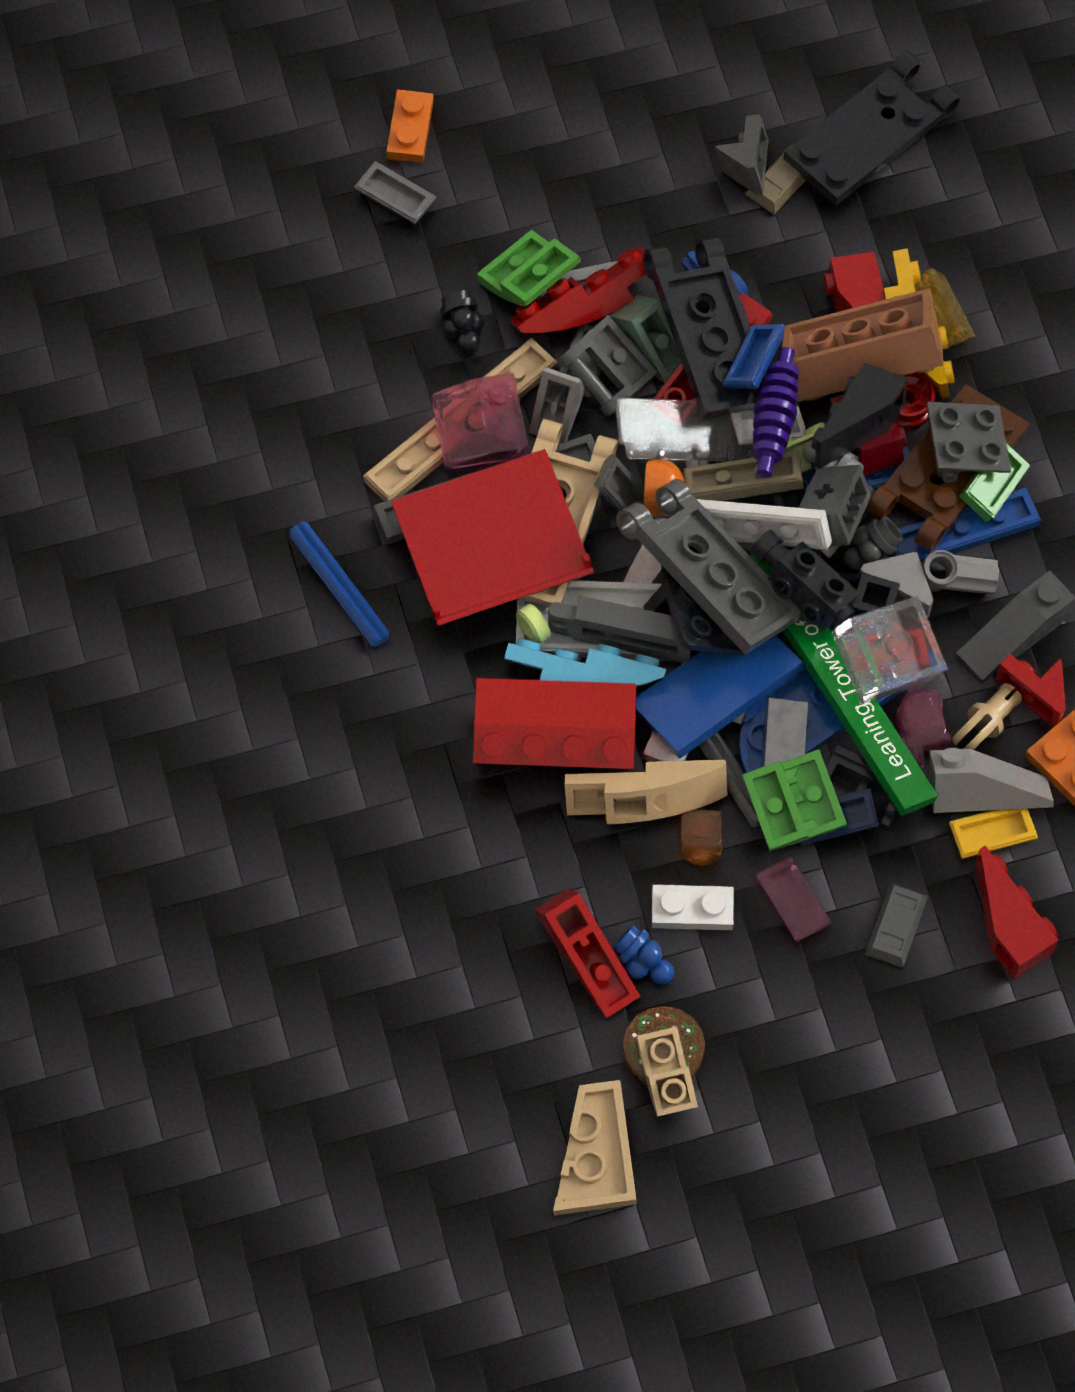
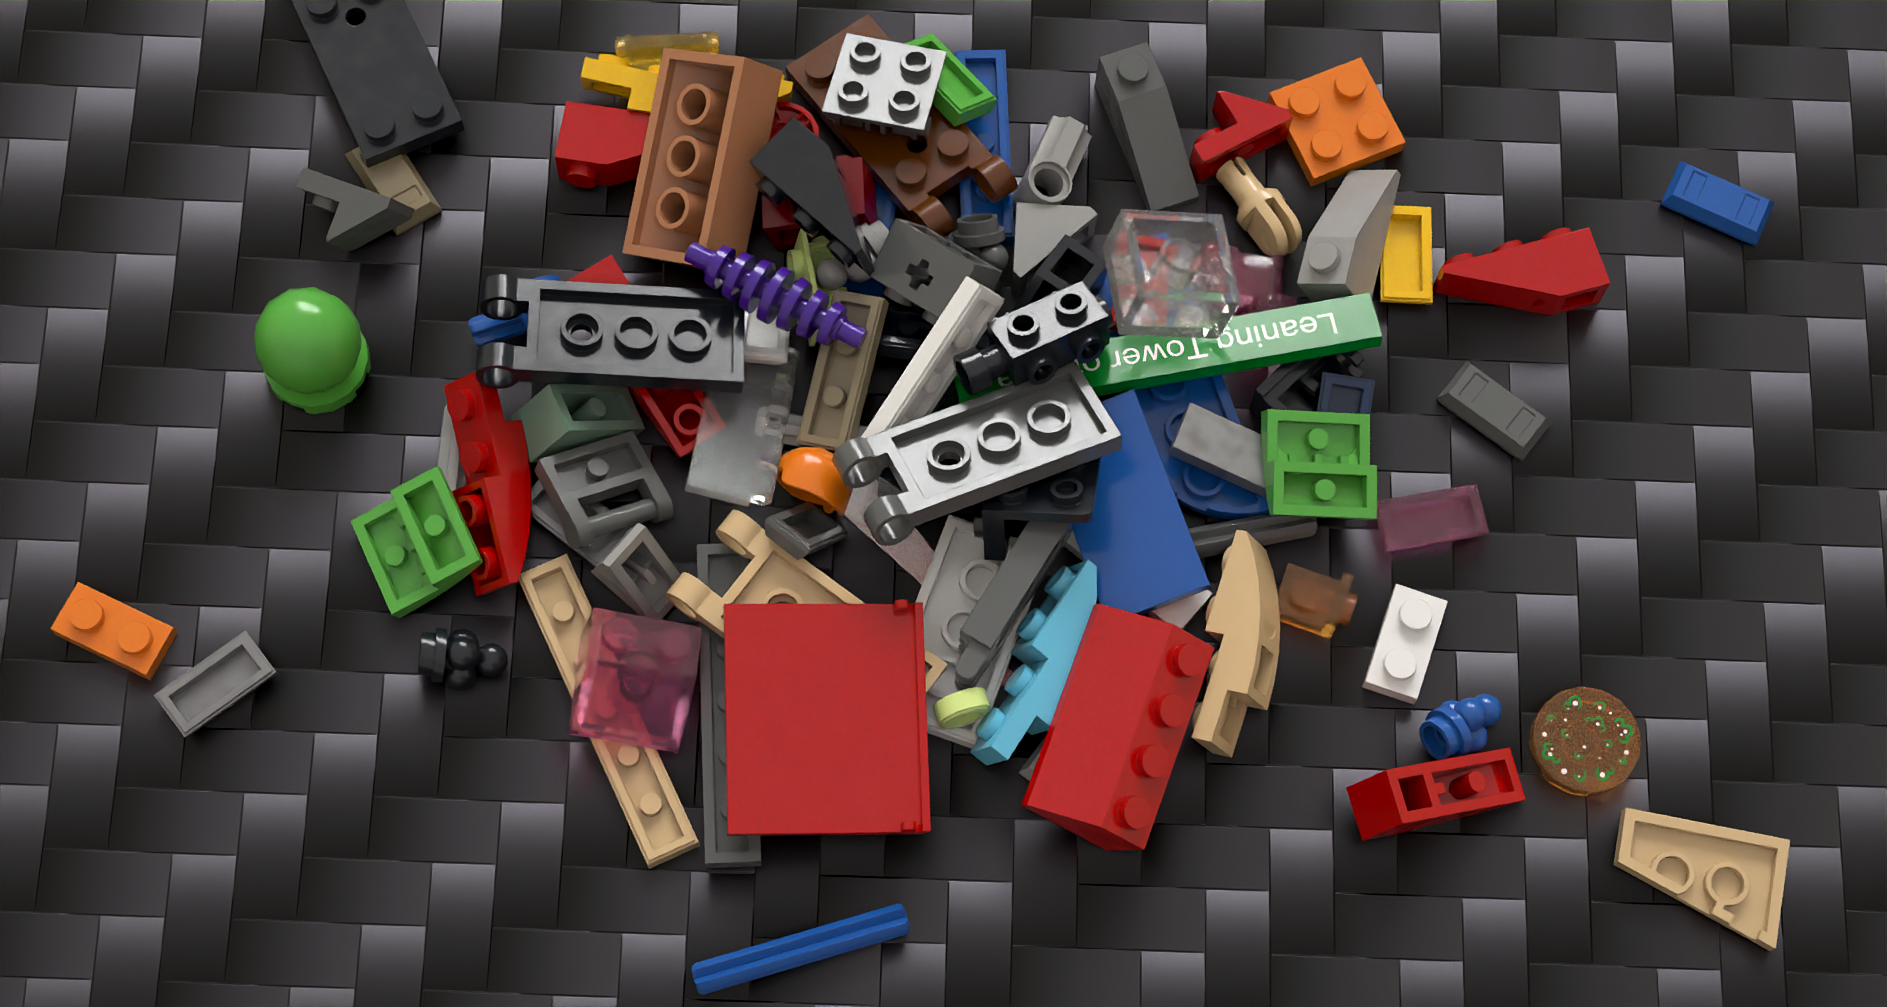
camera: 75 degrees left, 5 degrees up
tan slope [635,1027,698,1116] -> none
blue tile [723,324,785,389] -> none
none -> bright green tile [254,287,371,414]

